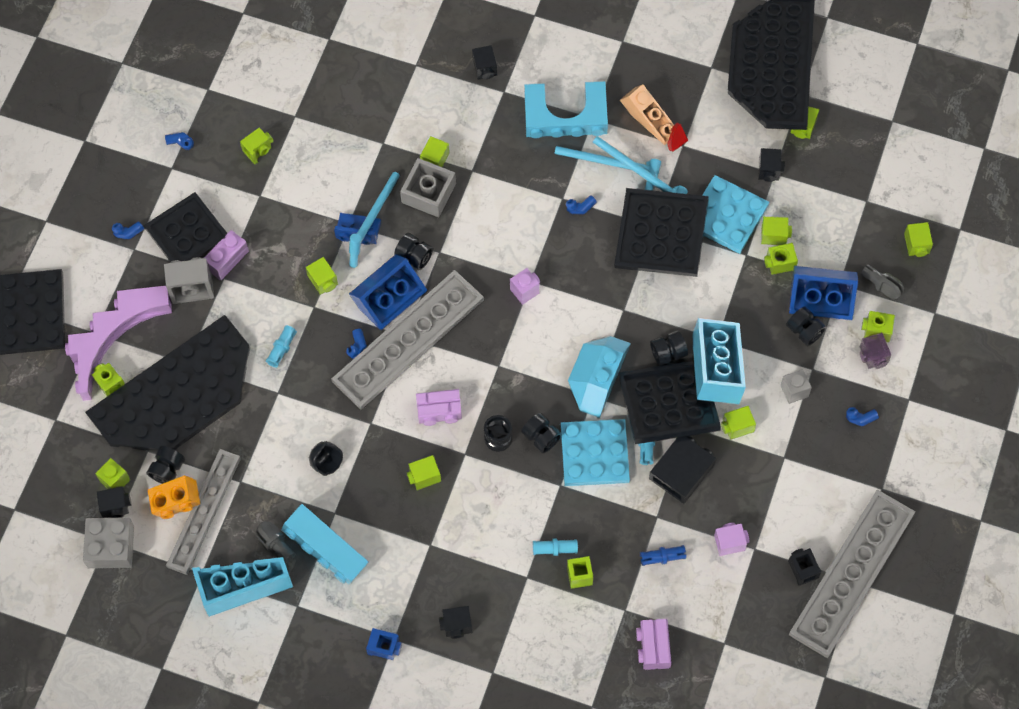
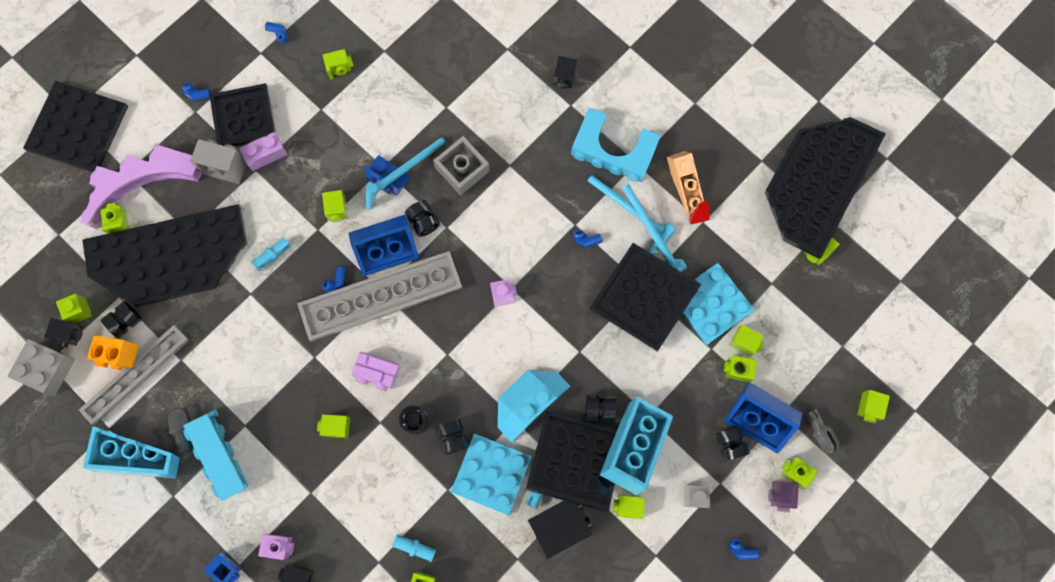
camera: 20 degrees right, 10 degrees up
black hair [308,441,343,476] -> none
lime brick [420,136,450,167] -> none
black brick [758,148,785,182] -> none
none -> lavender brick [258,534,294,560]

